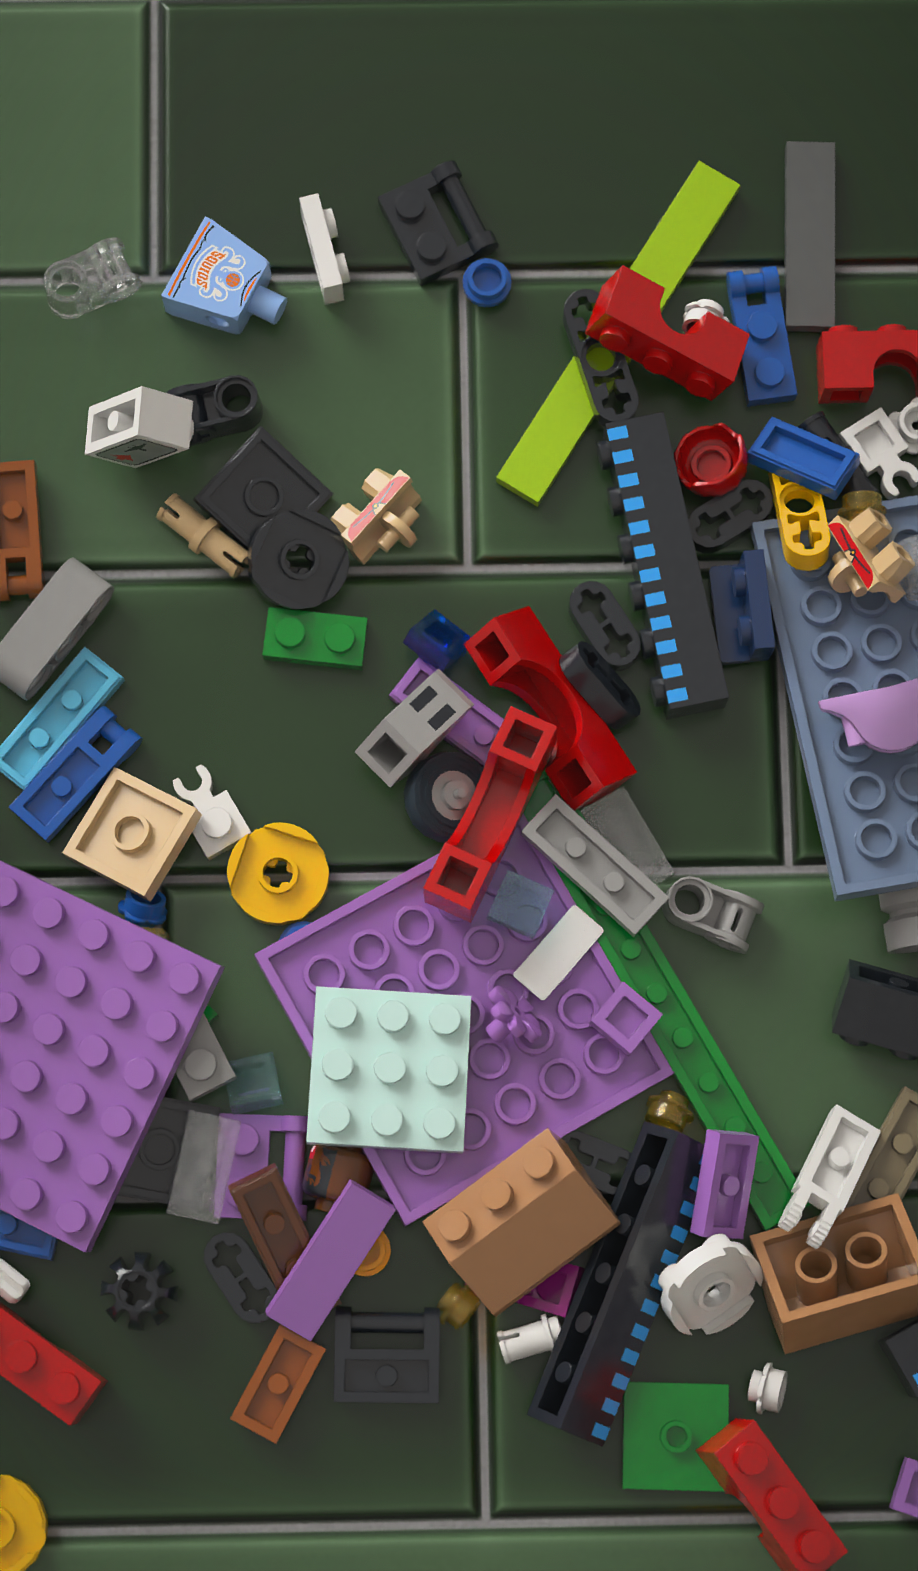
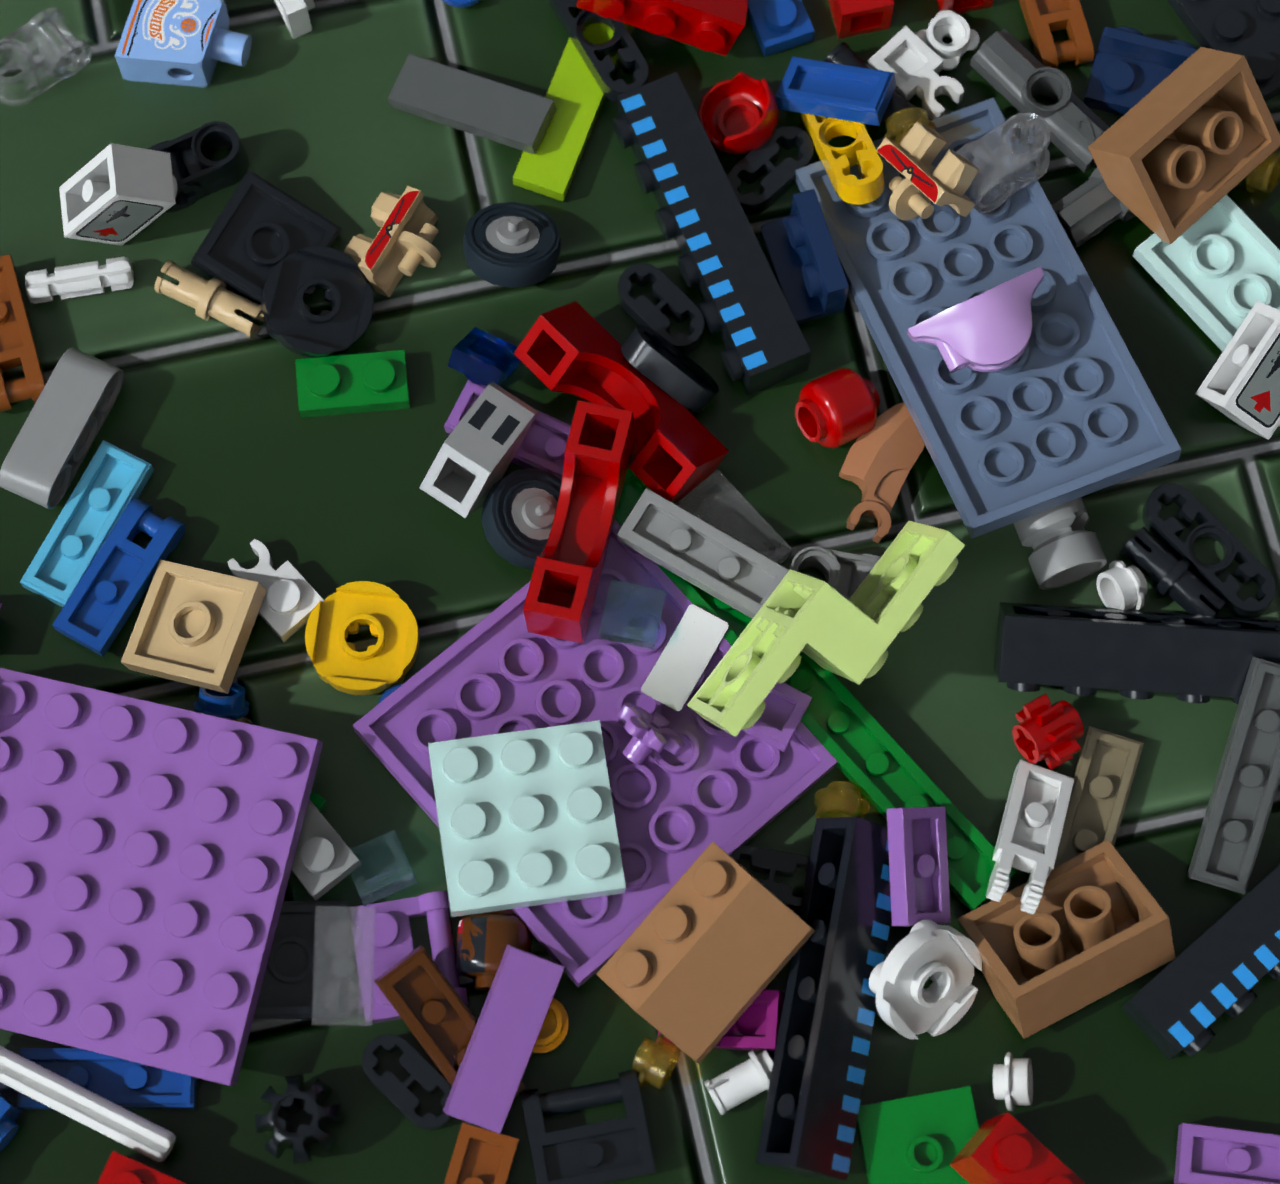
camera: 10 degrees left, 5 degrees down
none -> white axle [25,256,134,304]
none -> dark grey tile [387,53,556,155]
none -> black wheel [463,202,561,288]
none -> yellowish green bracket [687,520,965,737]
none -> red head [795,368,880,449]
none -> nougat piece [839,402,926,543]
none -> red gear [1012,694,1084,770]

